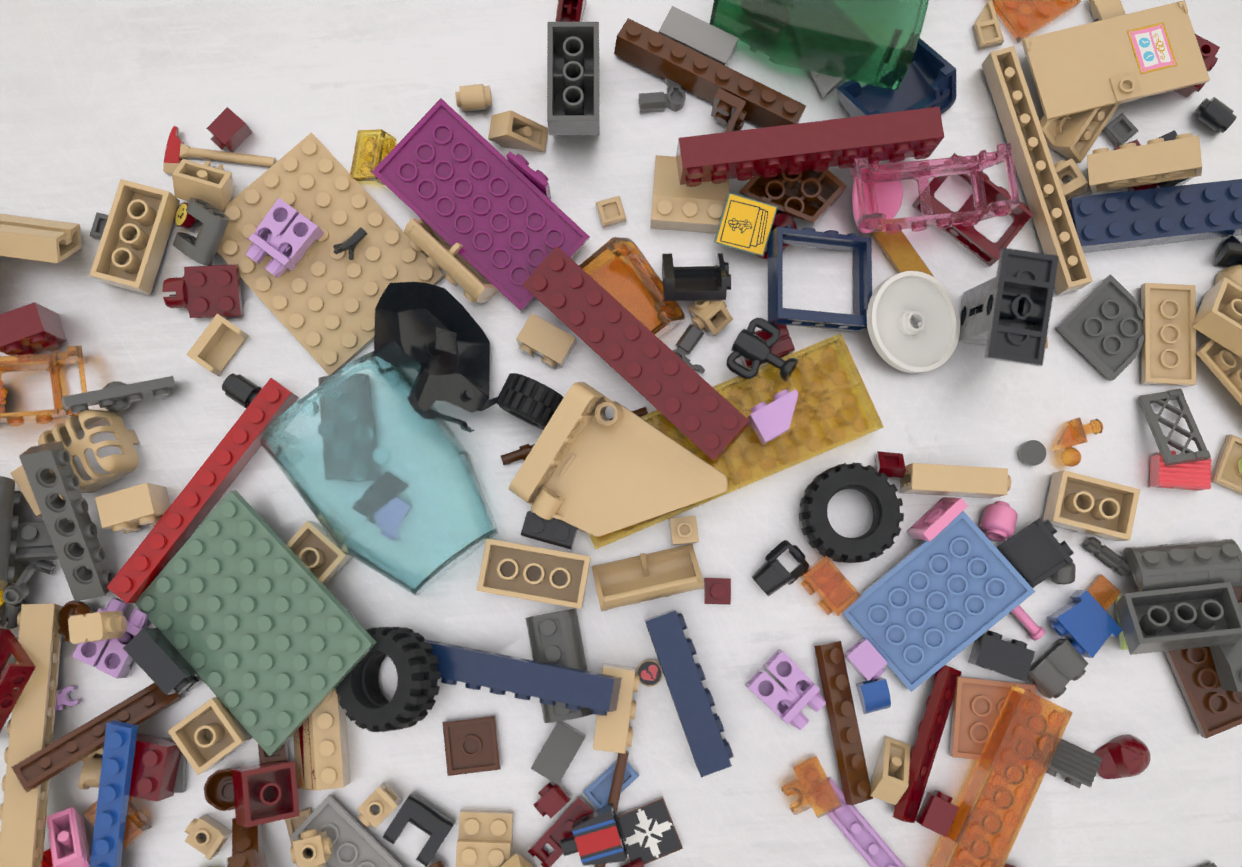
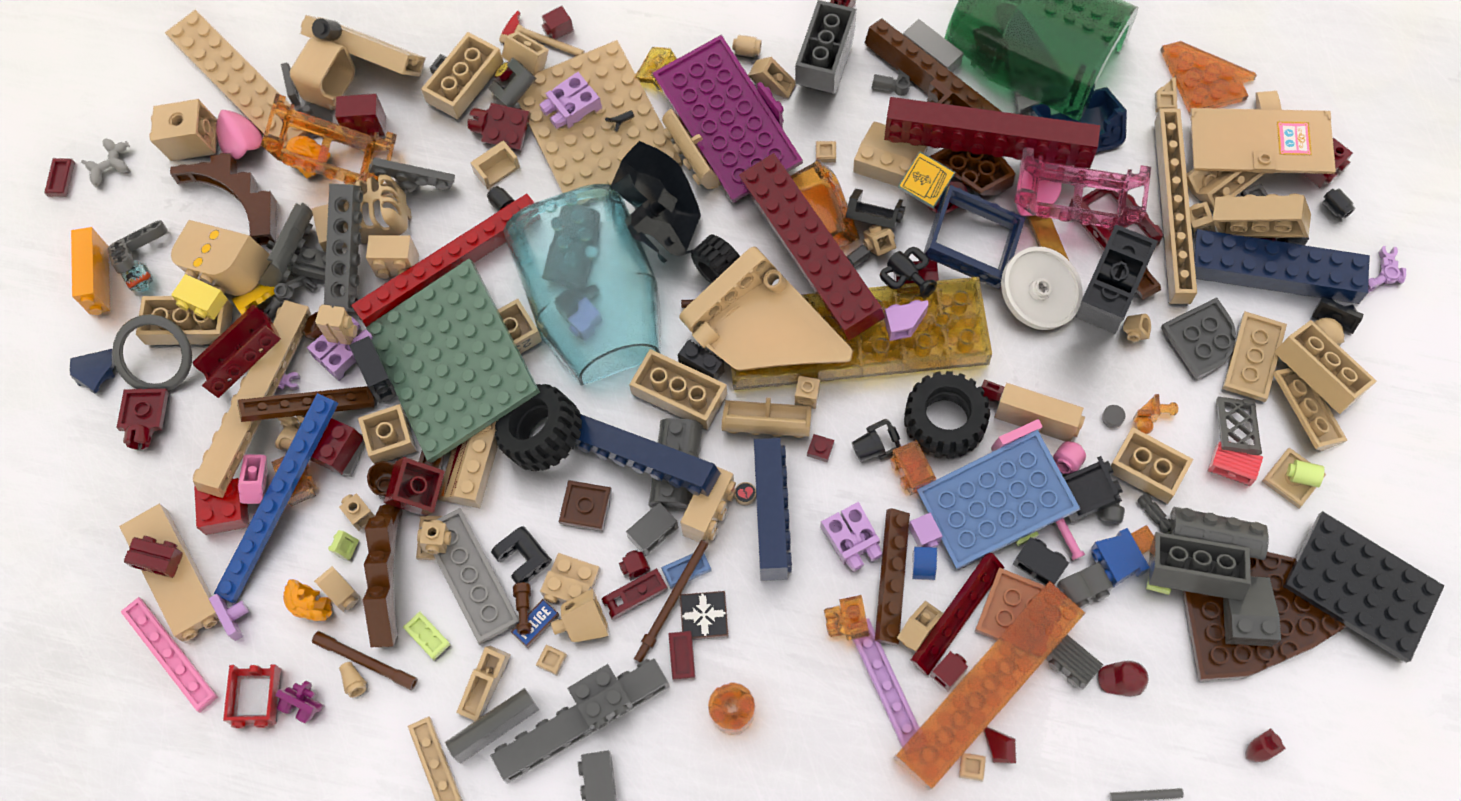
camera: 25 degrees right, 15 degrees down
tan brick [357,783,402,828] -> none
tan brick [516,313,577,369] -> none
torso [560,803,628,866] -> none

